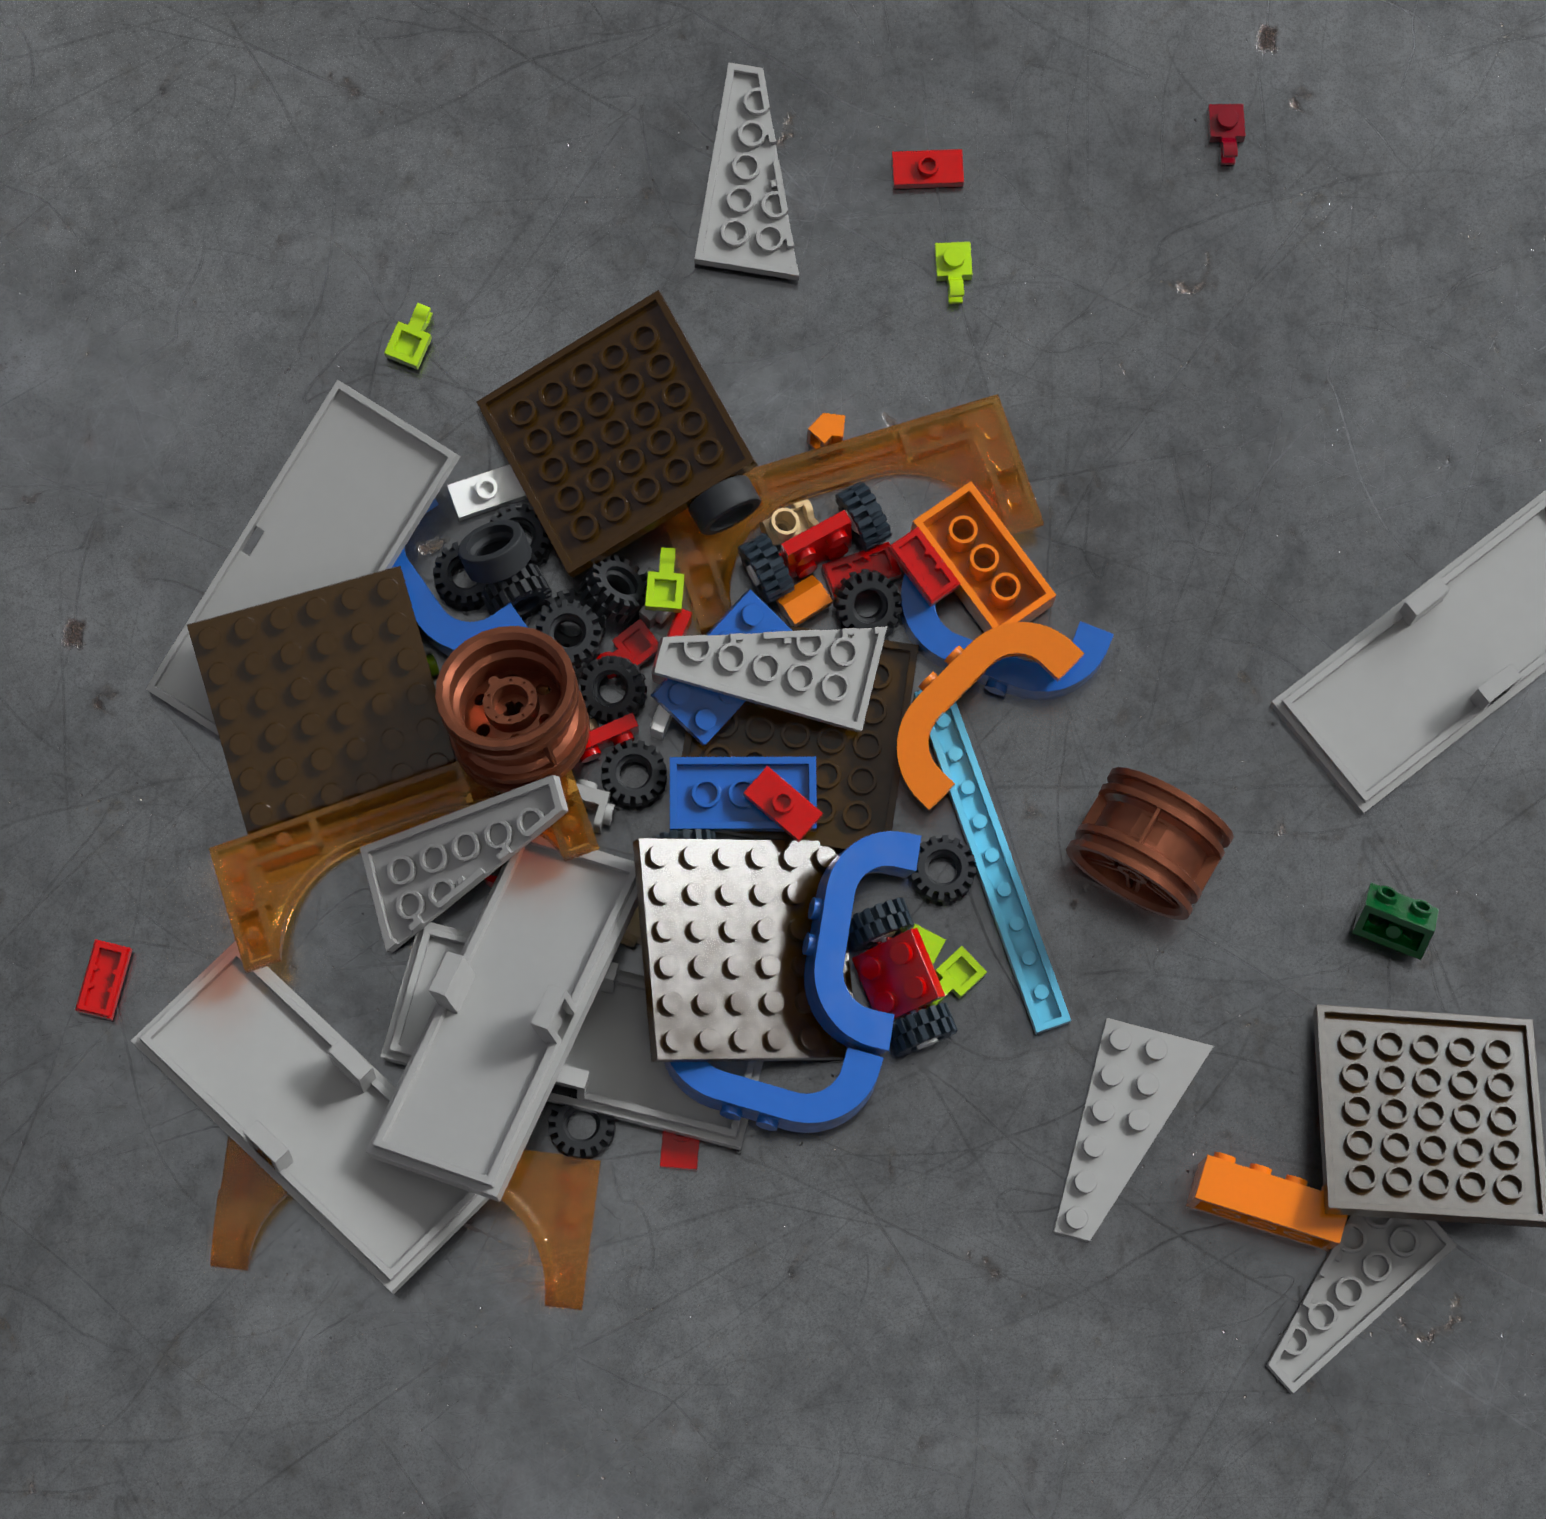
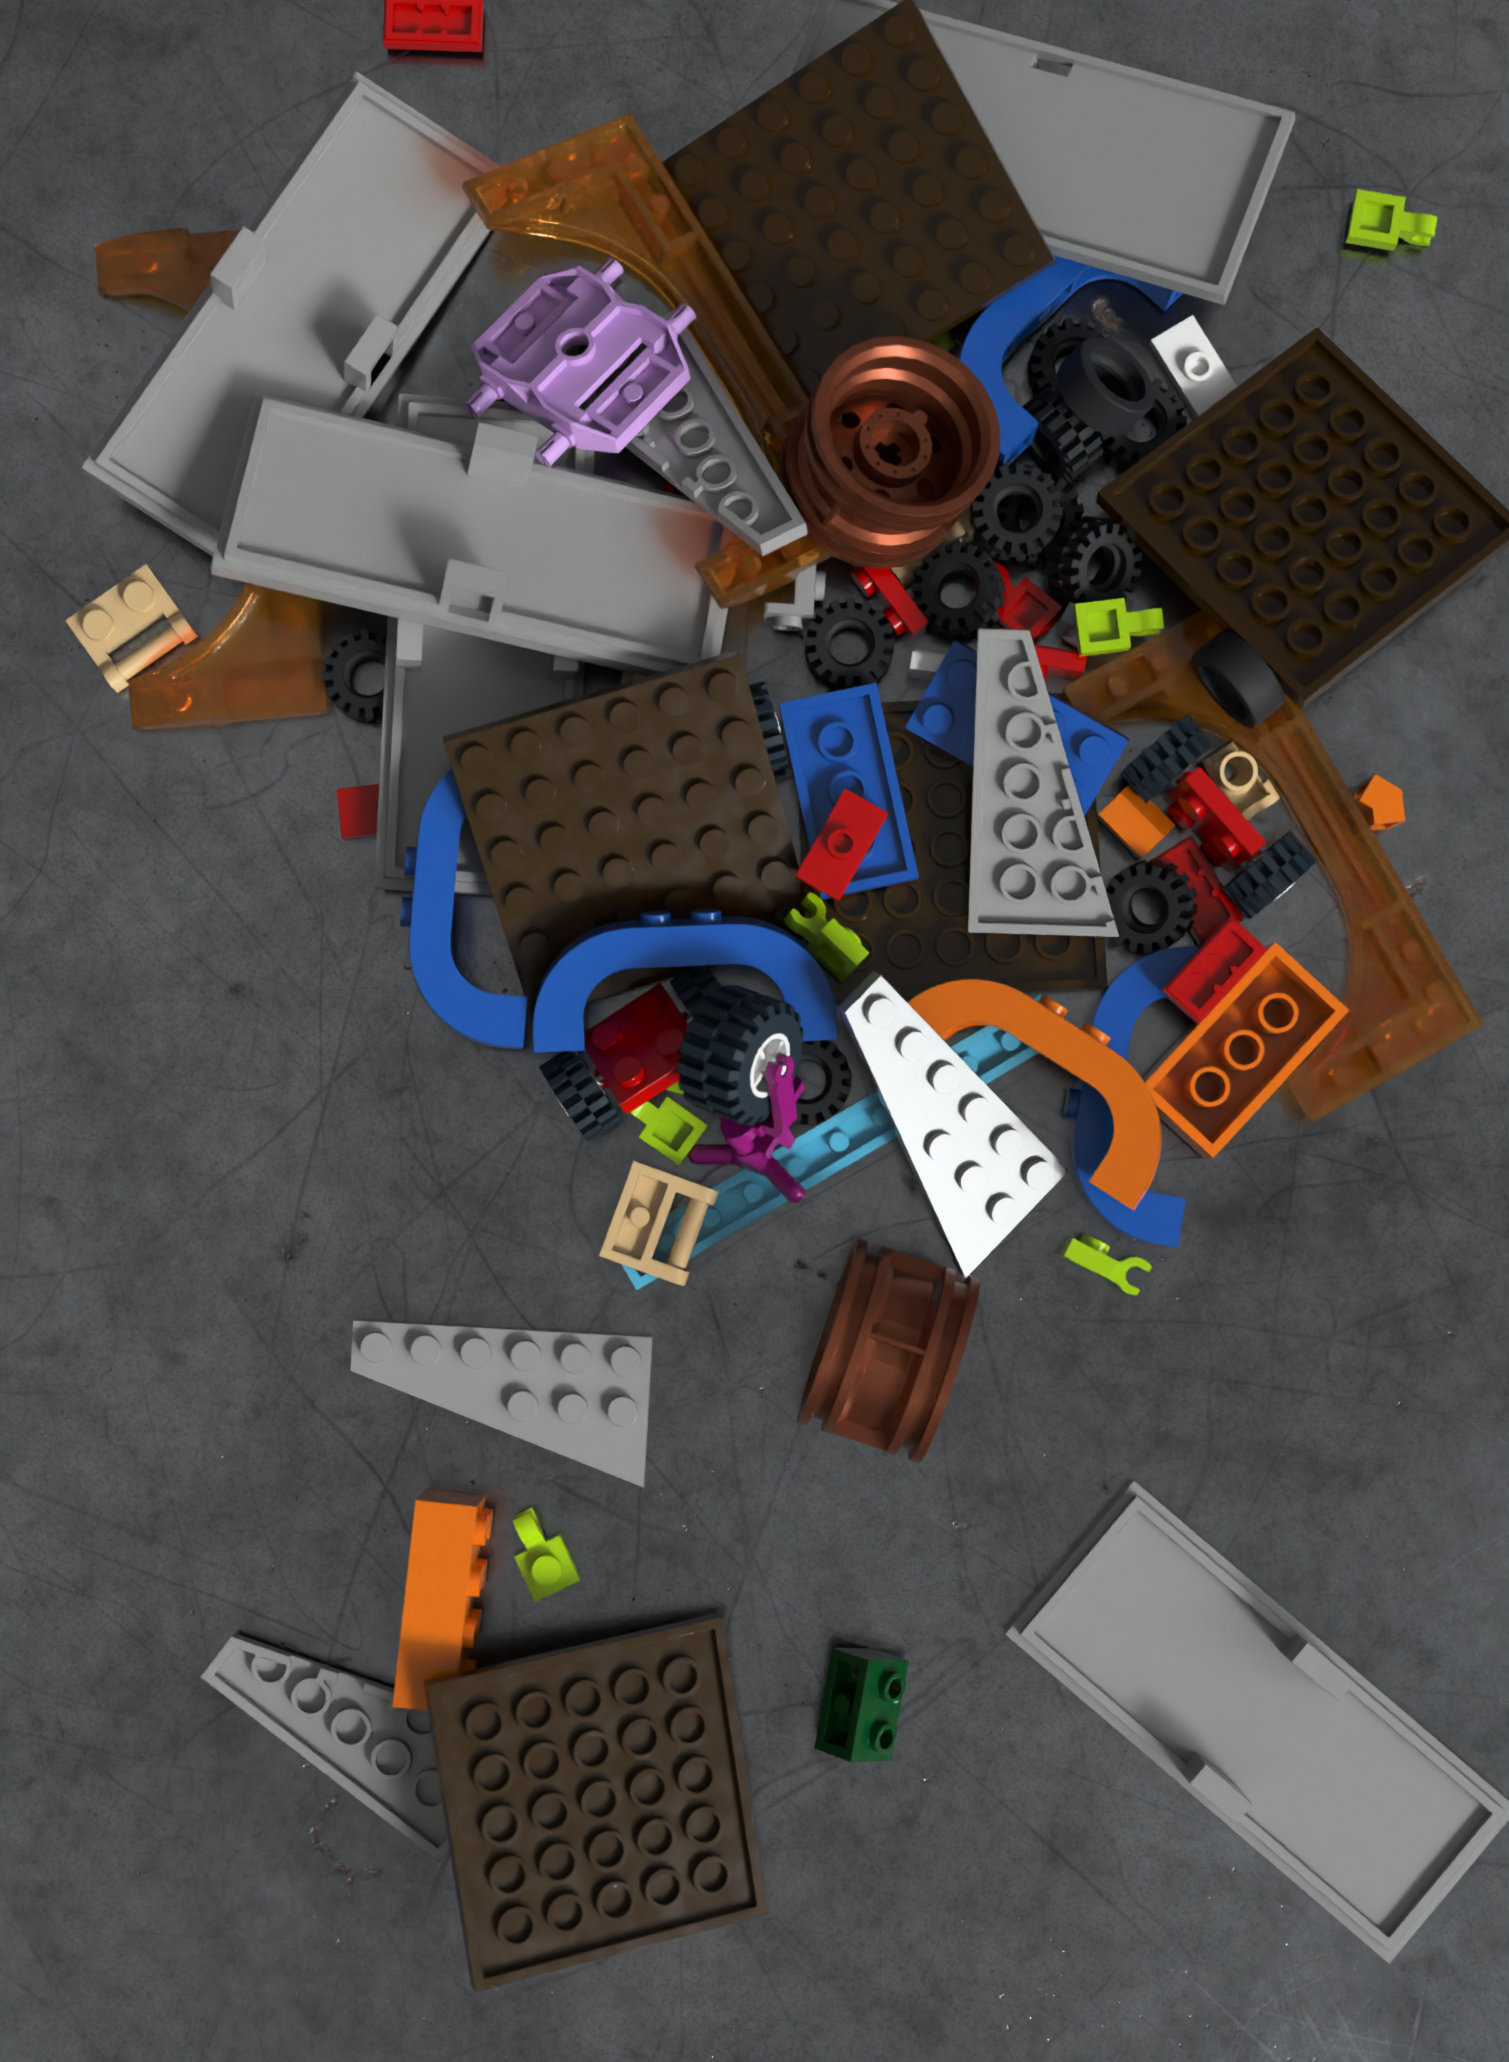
camera: 80 degrees right, 10 degrees up
none -> tan plate [65,564,198,693]
none -> lavender piece [463,257,696,468]
none -> lime plate [512,1507,581,1602]
none -> tan plate [599,1161,719,1286]
none -> piece [677,984,805,1203]
none -> lime plate [784,892,869,983]
none -> wing [838,971,1069,1278]
none -> lime plate [1059,1233,1152,1295]

